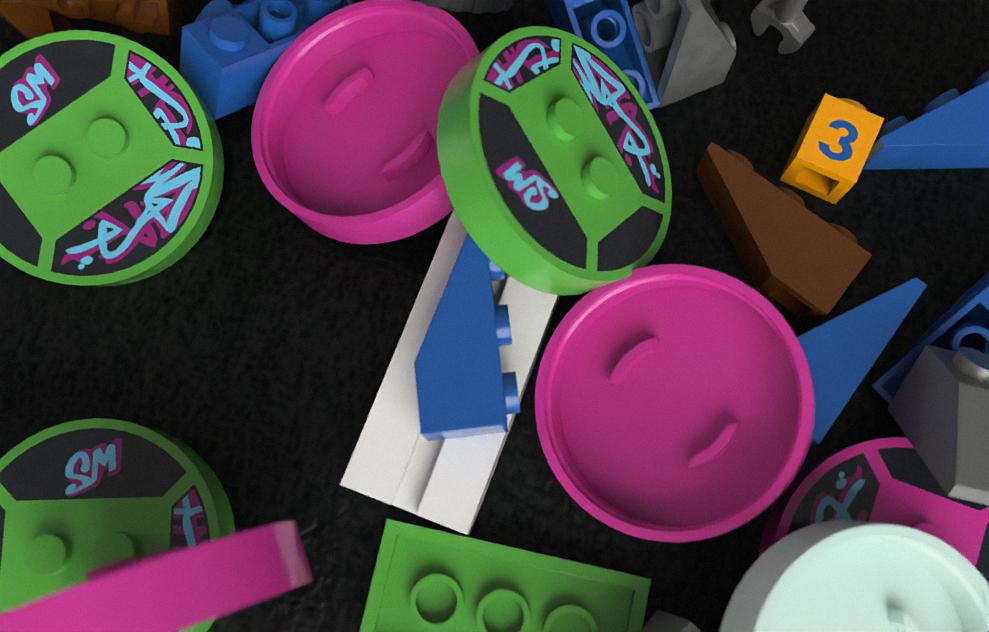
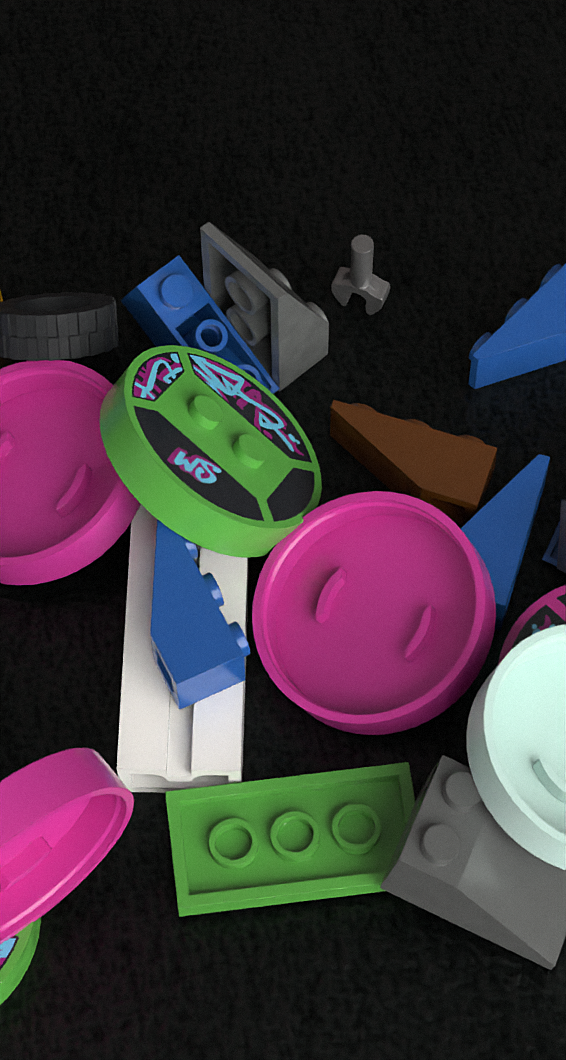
camera: 25 degrees left, 15 degrees down
light orange brick [779,93,884,204] -> none

